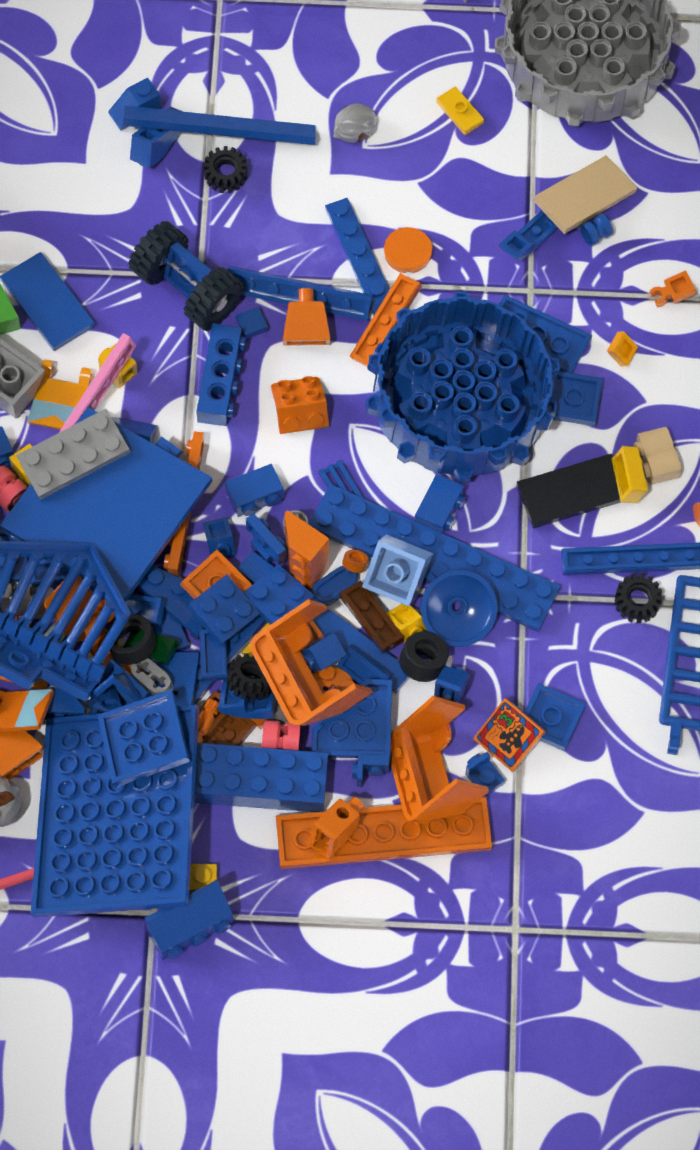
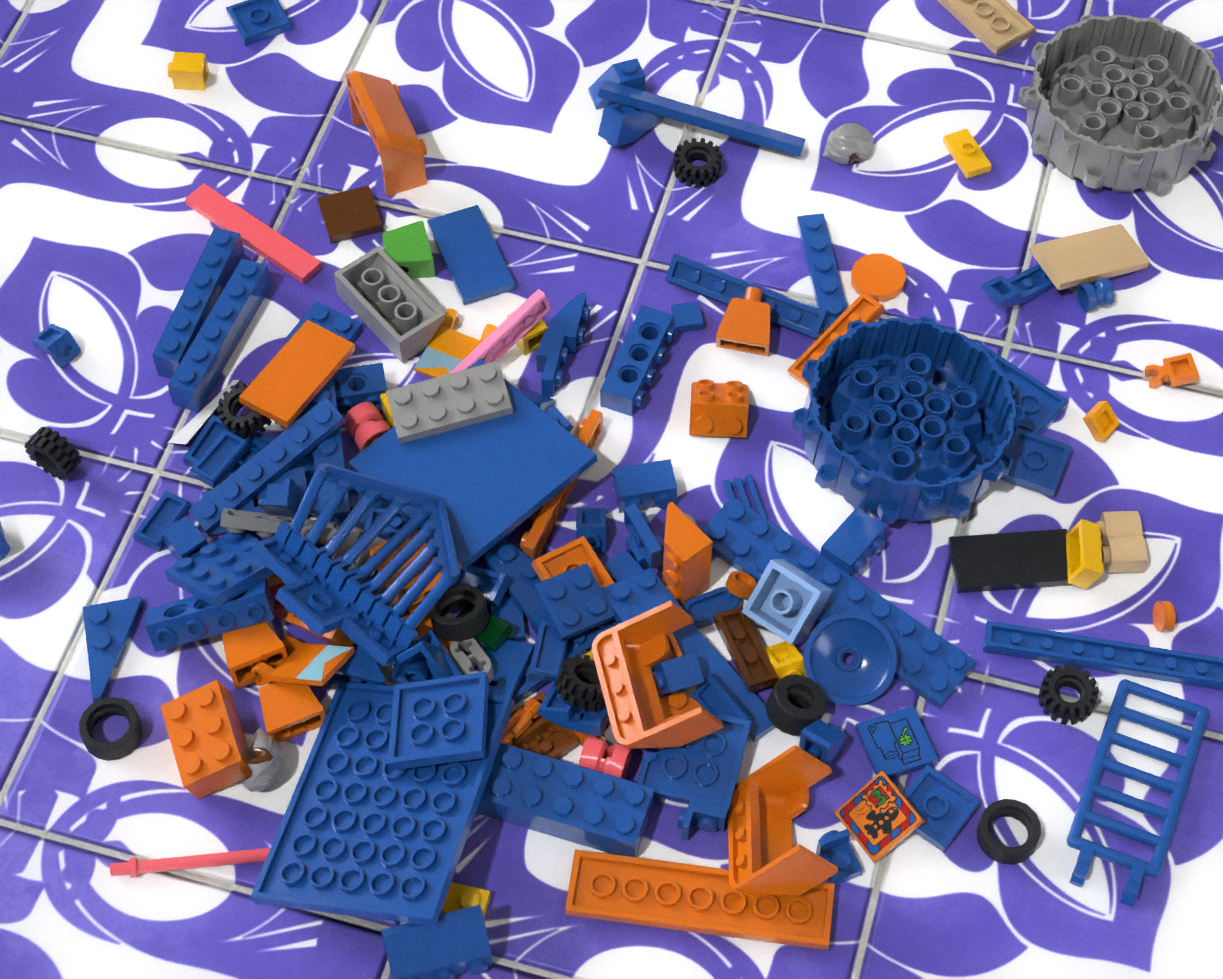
camera: 15 degrees right, 10 degrees down
black plate [128,221,244,331] -> none
orange torso [309,797,365,861] -> none
none -> blue slope [536,293,591,397]
none -> blue tile [855,706,939,779]
none -> black tyre [977,799,1041,865]

